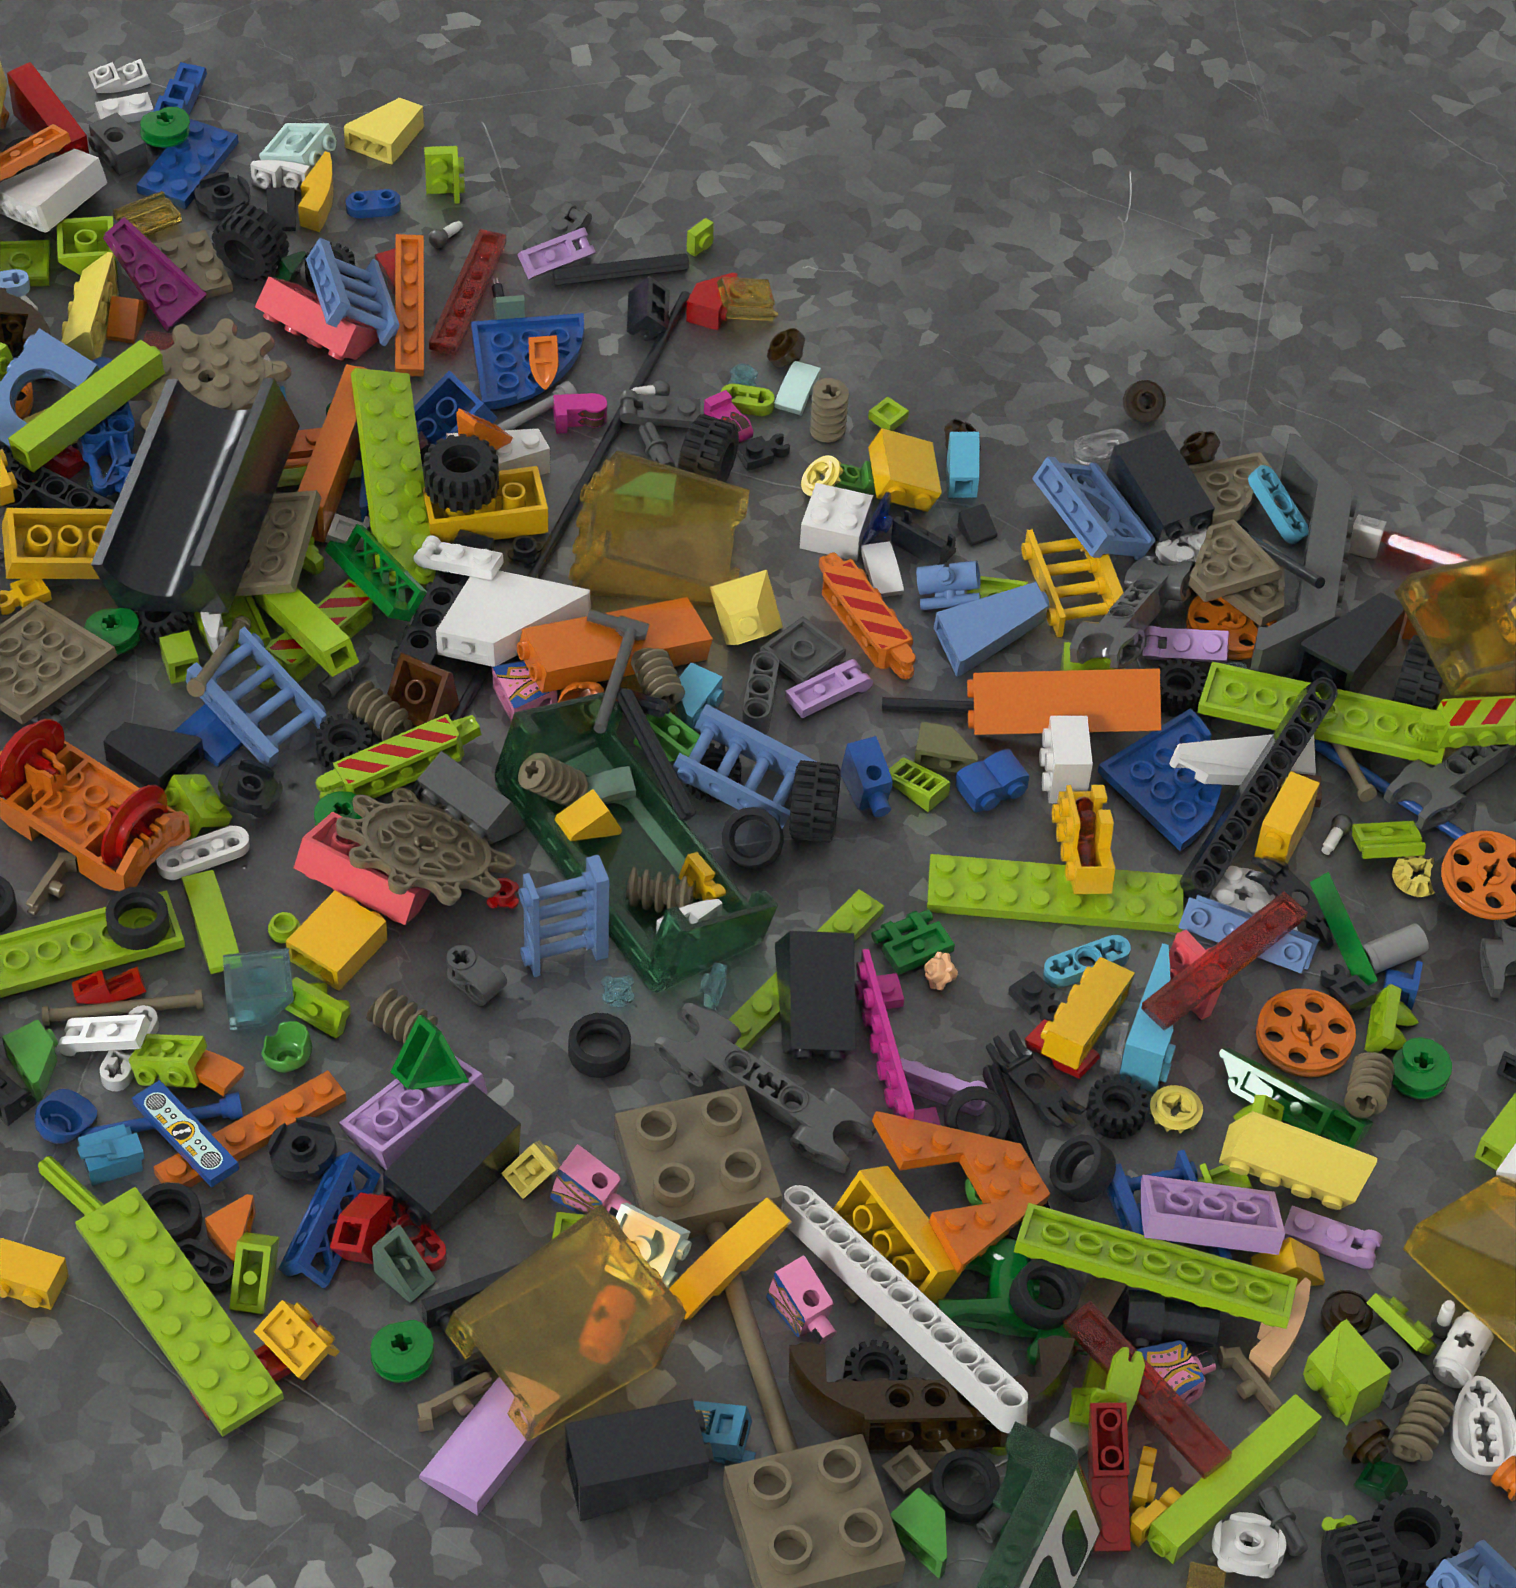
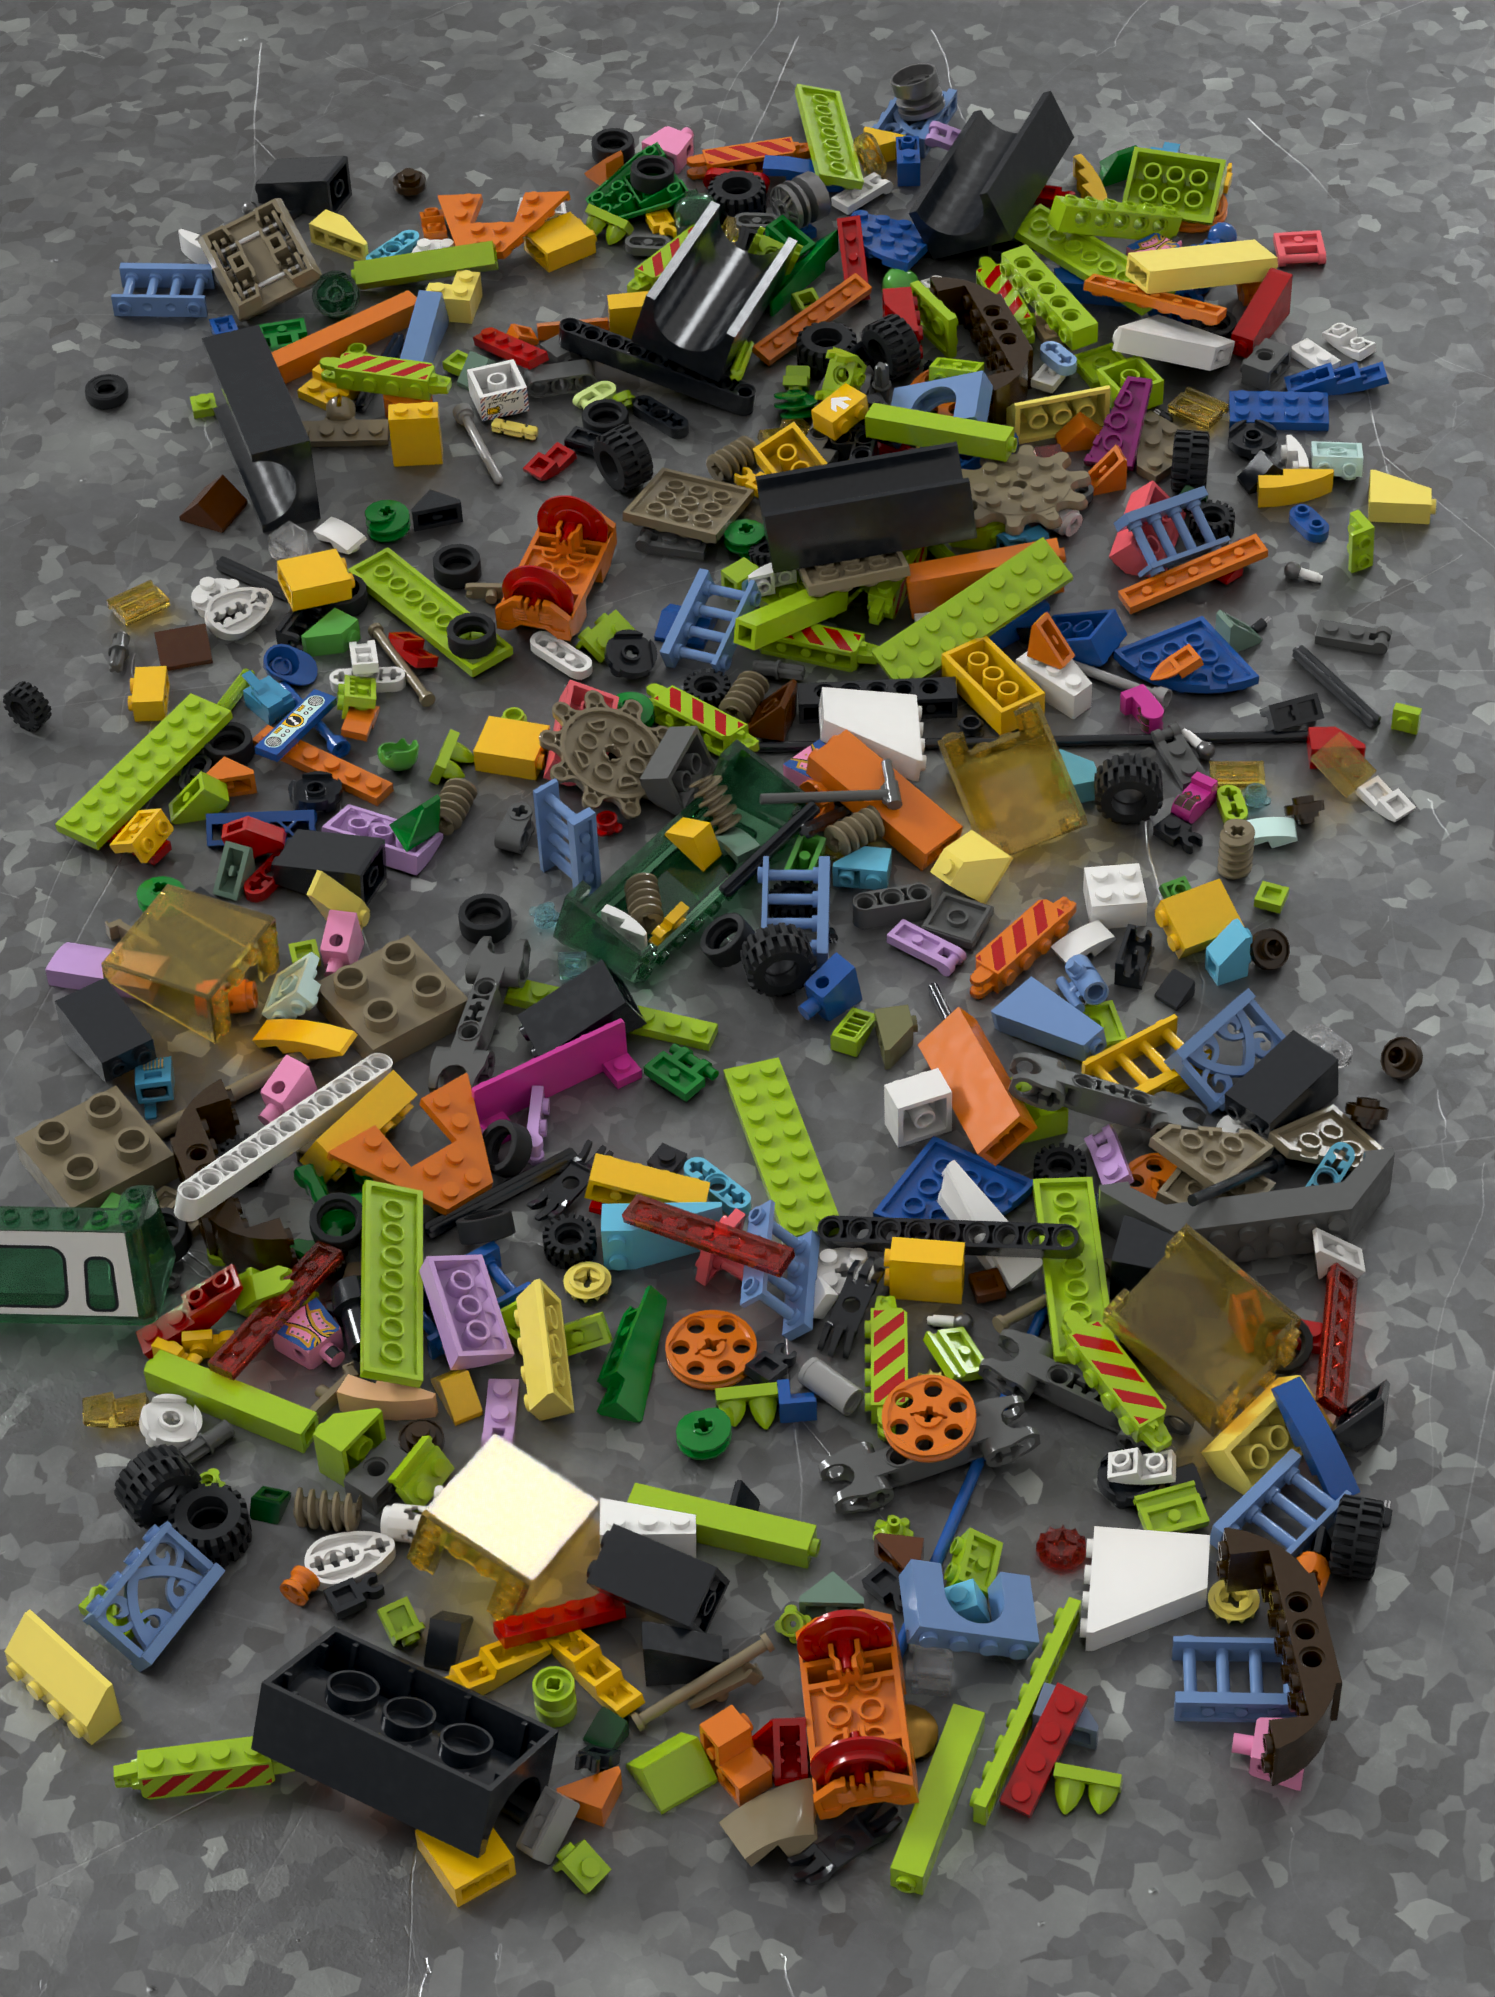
camera: 75 degrees right, 5 degrees down
black slope [103,722,205,791] -> none
green piece [140,107,190,148] -> none
lime slope [182,870,243,974] -> none
dark tan bar [187,616,251,697] -> none
clear light blue slope [223,948,294,1030] -> none
green fence [325,524,427,622] -> none
white plate [413,536,504,580] -> none
black tyre [424,434,499,513] -> none
clear red plate [429,229,507,355] -> none
lavender plate [517,227,596,280] -> none
light yellow gear [801,456,844,497] -> none
clear blue dish [862,491,894,545] -> none
light nougat plant [924,952,958,991] -> none
blue brick [955,749,1029,812] -> none
yellow piece [1052,785,1115,894] -> none
green sticker [1309,872,1378,986] -> none
dark brown plate [1342,1419,1391,1464] -> none
dark tan piece [1344,1052,1395,1118] -> none
none -> lime hinge [865,1295,908,1442]
none -> orange slope [1088,445,1127,496]
none -> clear yellow plate [1209,761,1265,788]
none -> white slope [1355,775,1416,822]

